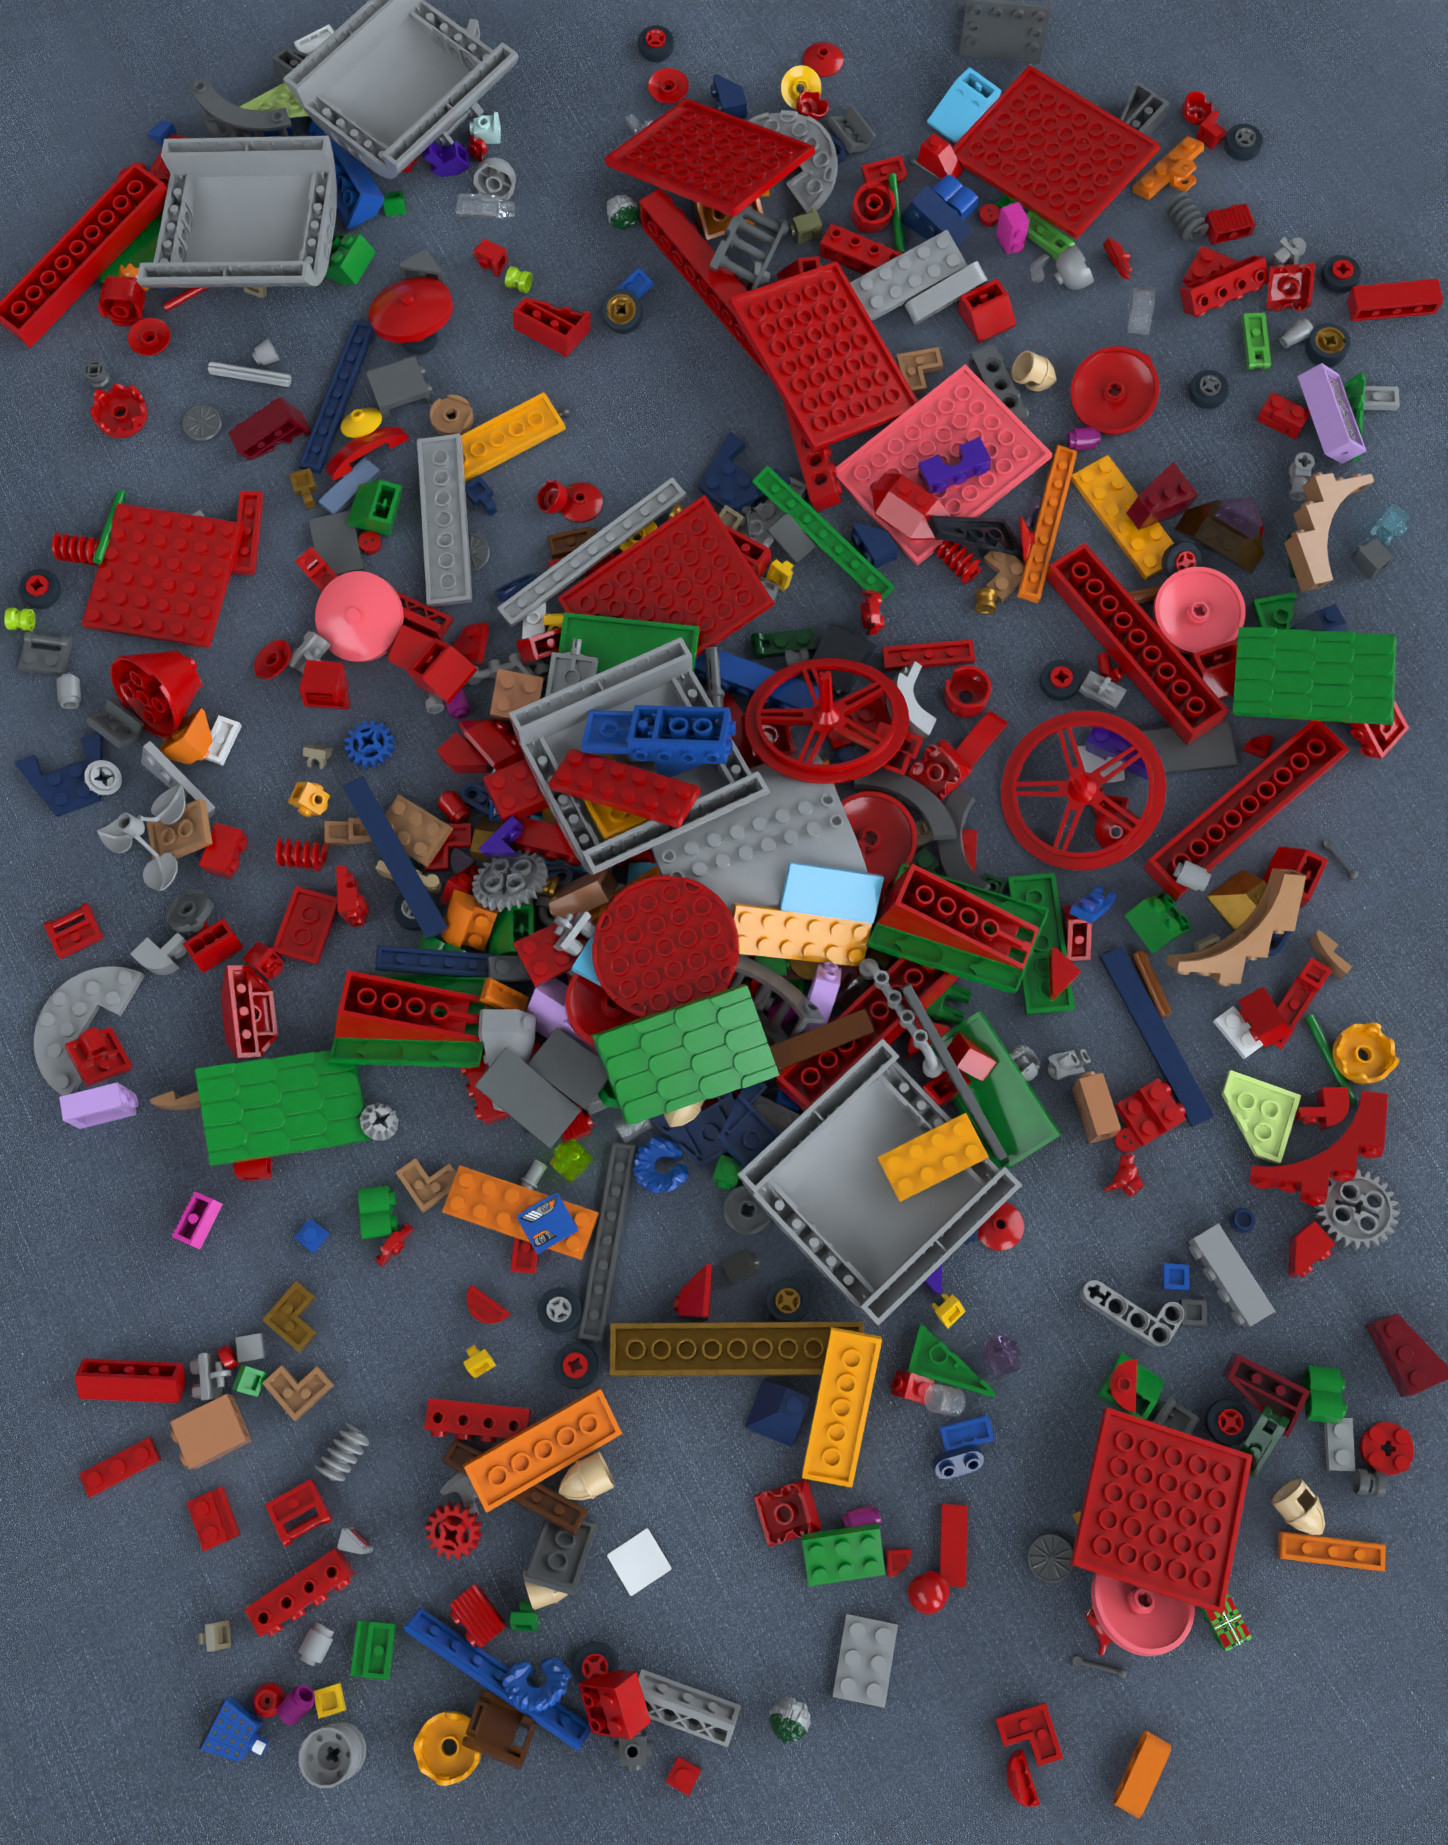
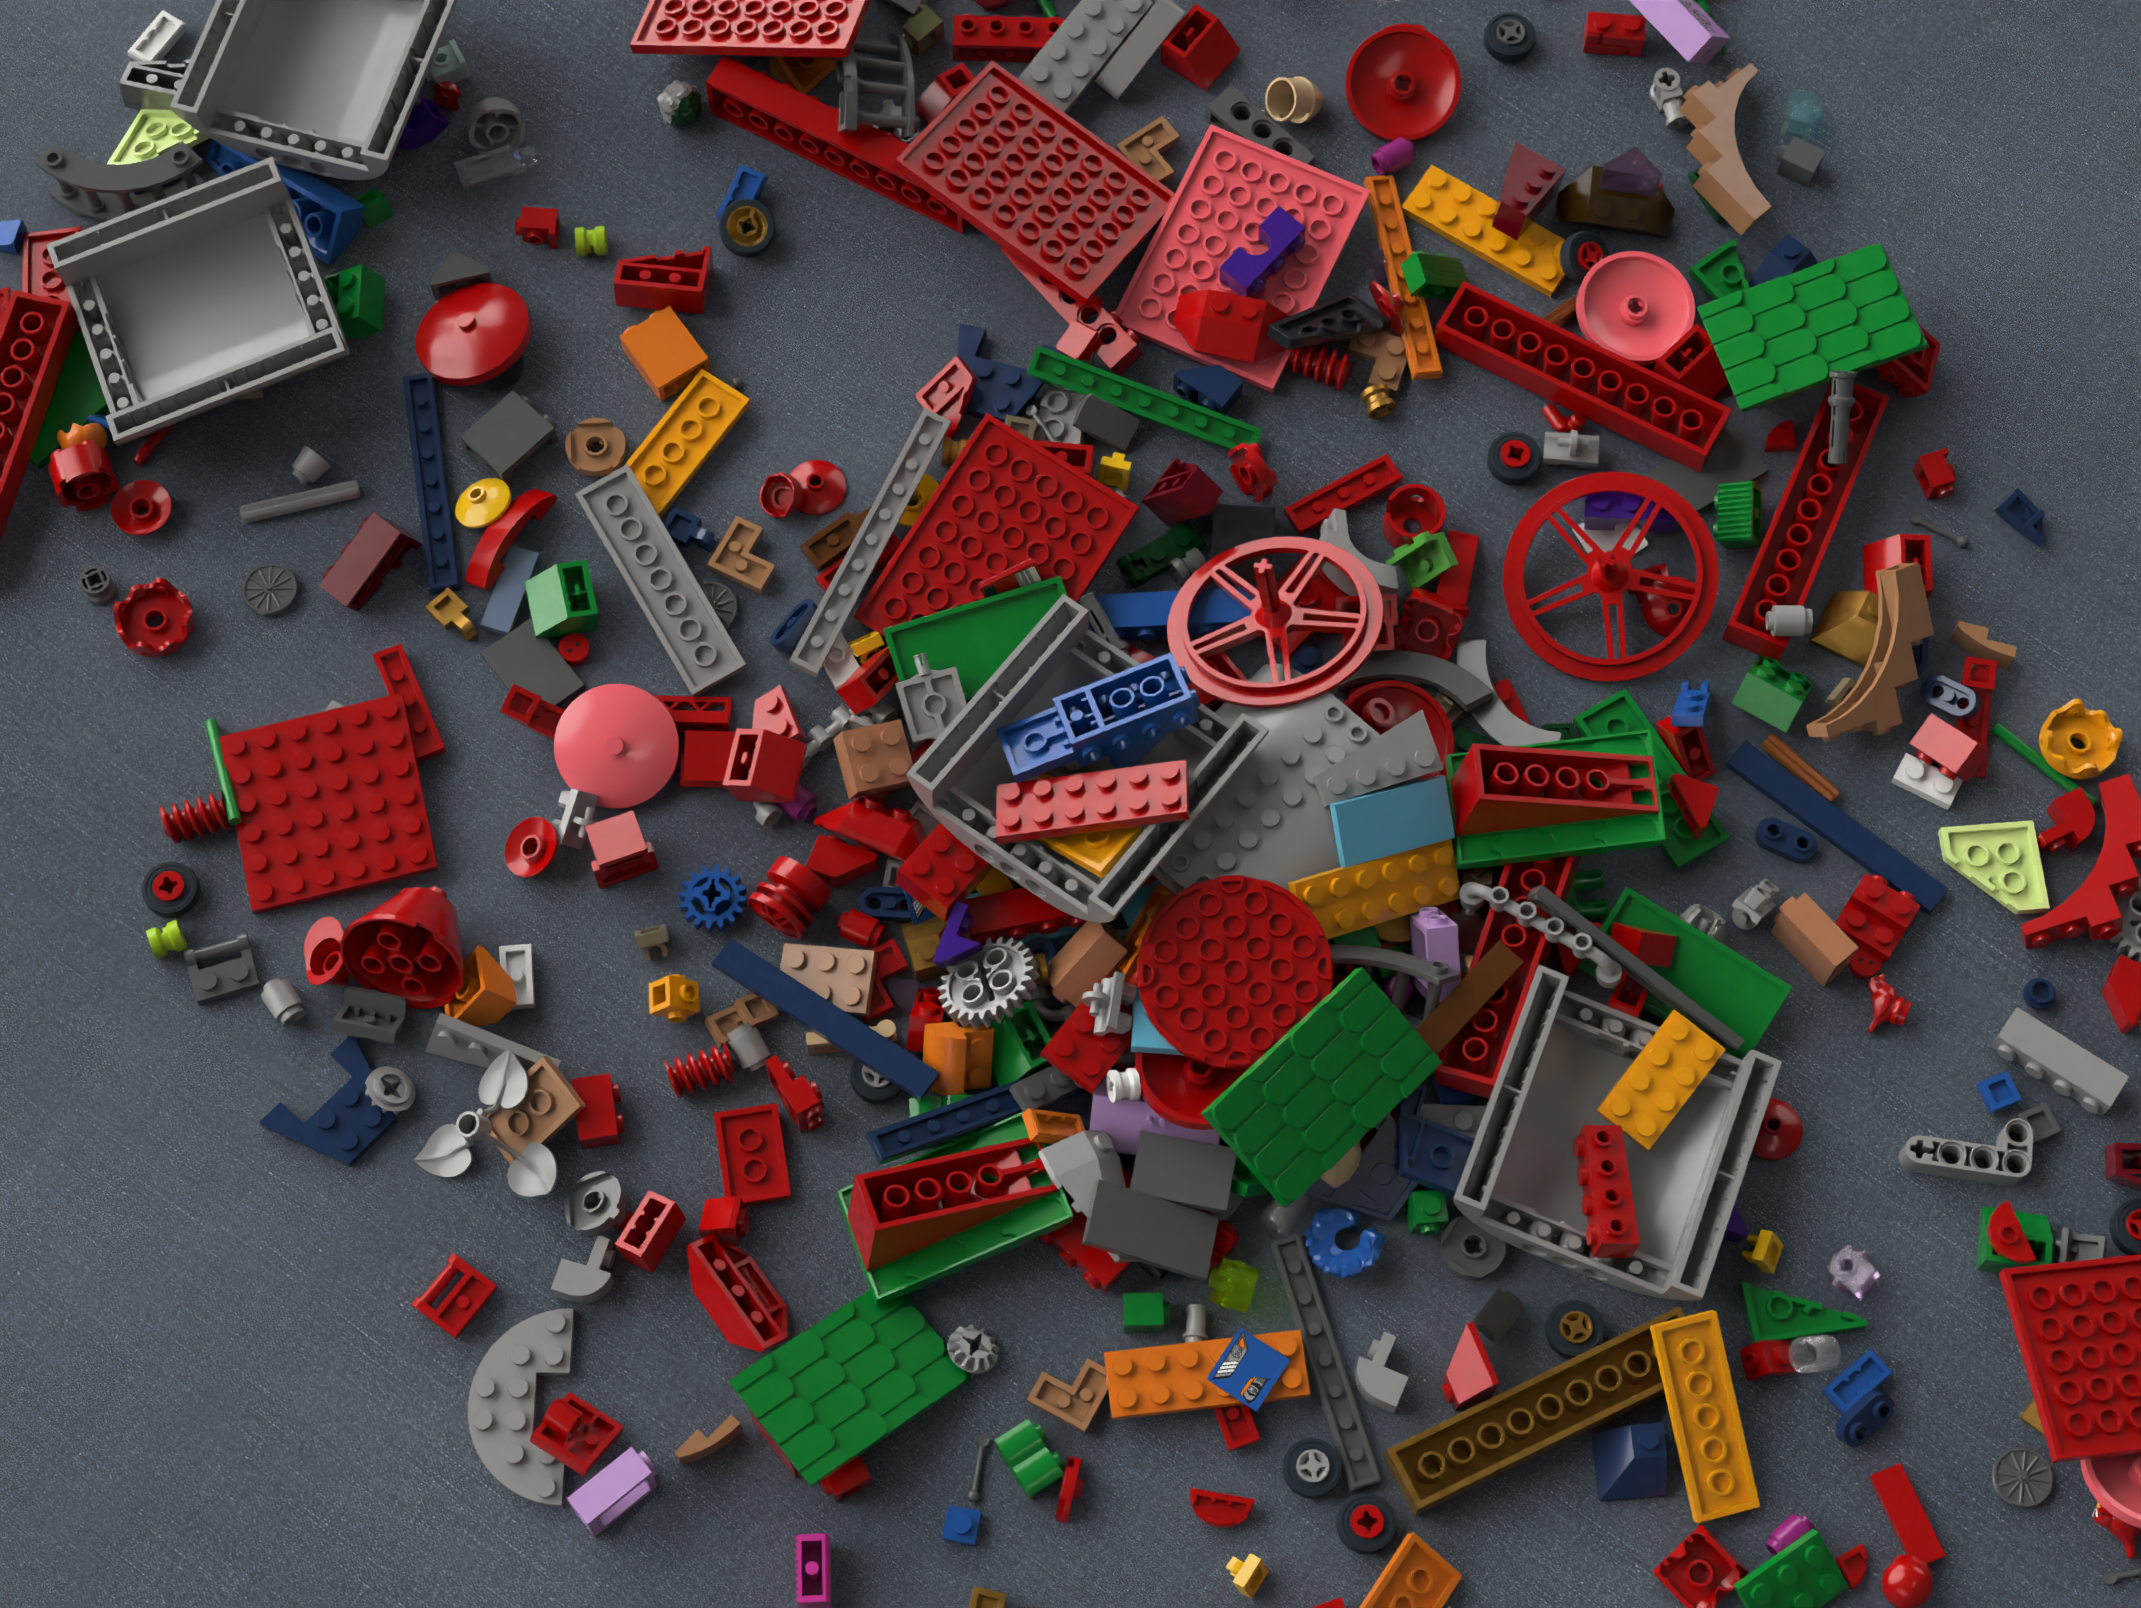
camera: 30 degrees left, 5 degrees down
none -> red piece [304,916,350,986]
none -> orange brick [619,306,711,402]
none -> medium nougat plate [707,515,776,595]
none -> light grey brick [727,1022,771,1072]
none -> red wheel [747,856,832,939]
none -> wing [914,356,978,439]
none -> dark grey hinge [967,1434,990,1503]
none -> slope [978,558,1045,598]
none -> slope [1056,319,1099,361]
none -> white wheel [1106,1068,1141,1103]
none -> green brick [1123,1292,1170,1333]
none -> dark red wedge [1141,457,1224,525]
none -> light grey wing [1313,710,1444,808]
none -> light grey brick [1354,1332,1409,1414]
none -> red tile [1362,698,1395,731]
none -> bright green bracket [1386,531,1458,592]
none -> green brick [1401,250,1468,302]
none -> red brick [1573,1125,1640,1258]
none -> green brick [1713,481,1762,549]
none -> dark blue plate [1755,818,1817,864]
none -> dark grey pin [1827,370,1857,464]
none -> red brick [1913,448,1956,500]
none -> dark blue plate [1921,675,1980,720]
none -> dark blue slope [1994,488,2046,546]

